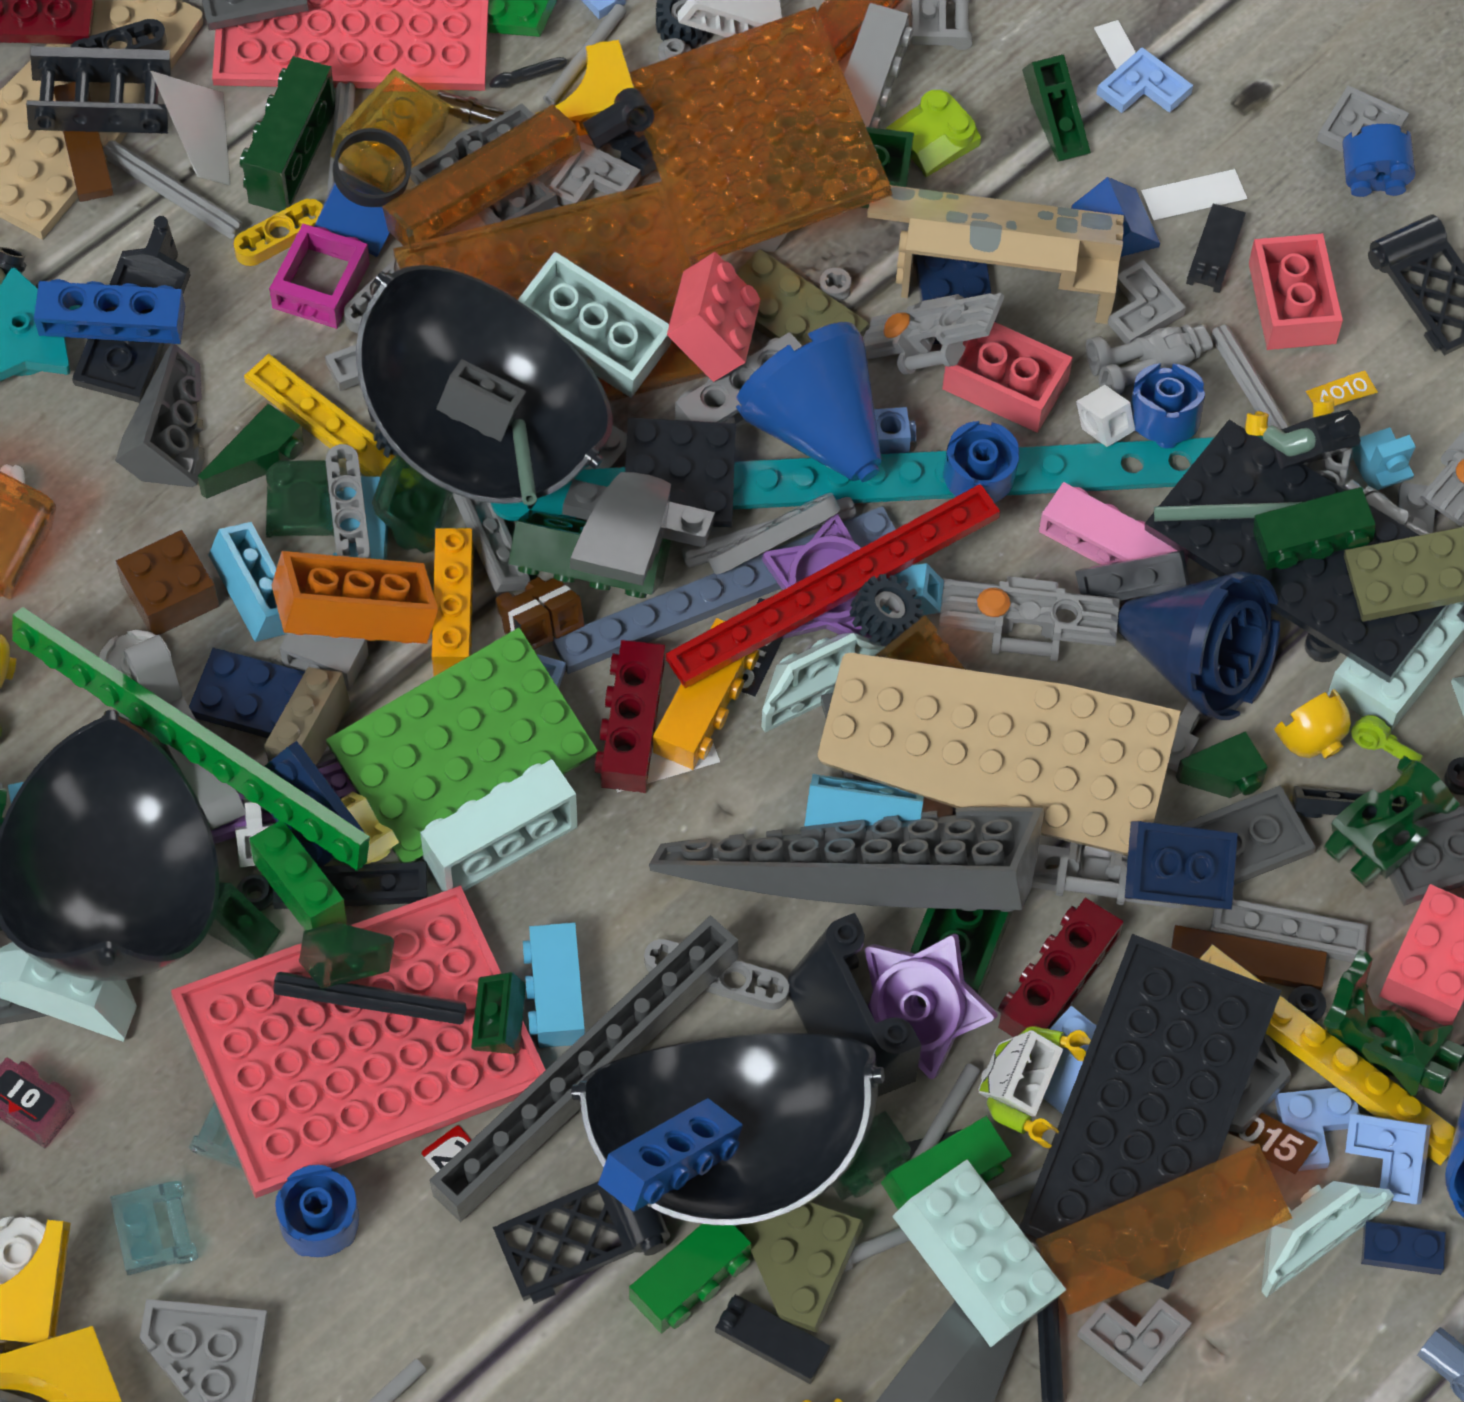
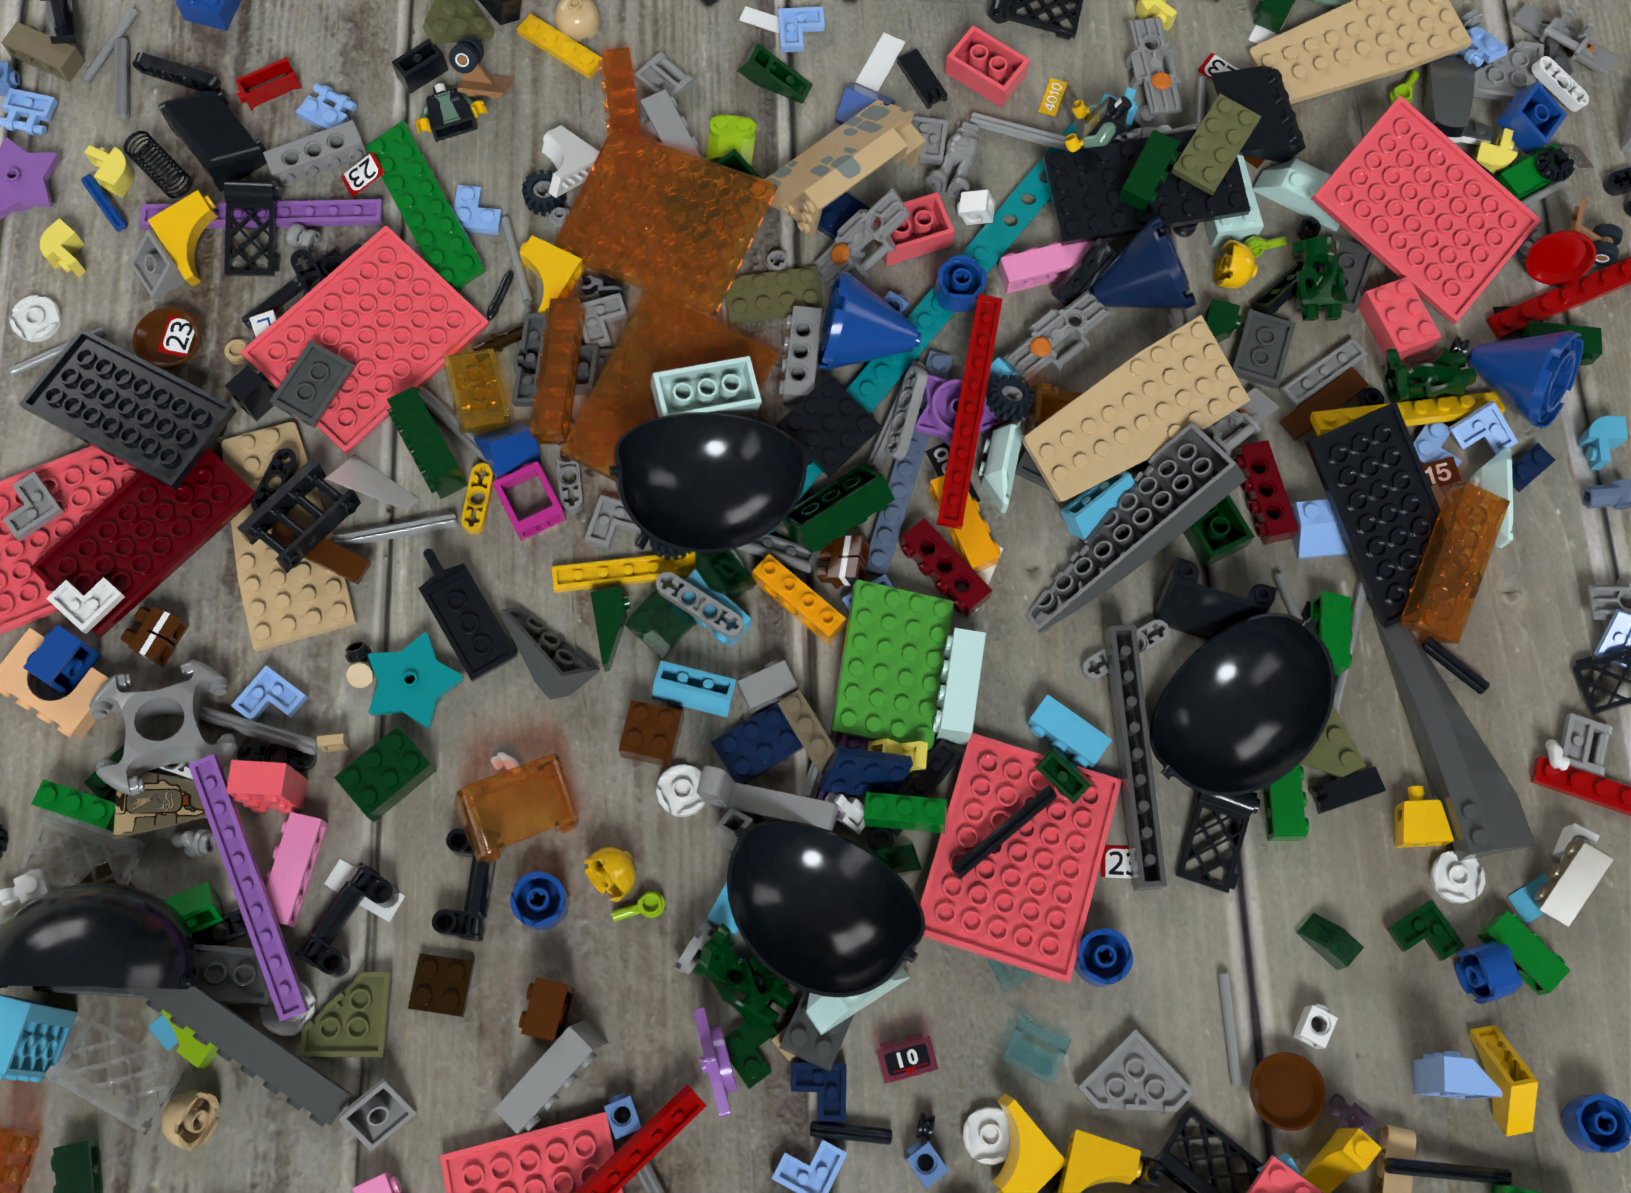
camera: 50 degrees left, 10 degrees up
green plate [12,607,370,870] -> none
blue brick [34,279,186,344] -> none
orange brick [272,551,438,644] -> none
clear green slope [299,922,394,989] -> none
black tyre [332,128,412,208] -> none
dark grey brick [436,359,526,442] -> none
sand green piece [511,419,537,505] -> none
dark grey slope [563,472,715,586] -> none
black piece [582,88,655,150] -> none
blue brick [598,1098,743,1212] -> none
coral brick [667,252,761,382] -> none
medium lavender plate [865,934,998,1079] -> none
light aqua brick [892,1160,1066,1347] -> none
white torso [978,1027,1091,1148] -> none
light grey plate [1077,1298,1192,1387] -> none
dark blue plate [1125,821,1238,910] -> none
blue brick [1131,363,1205,449] -> none
sand green piece [1154,502,1302,521] -> none

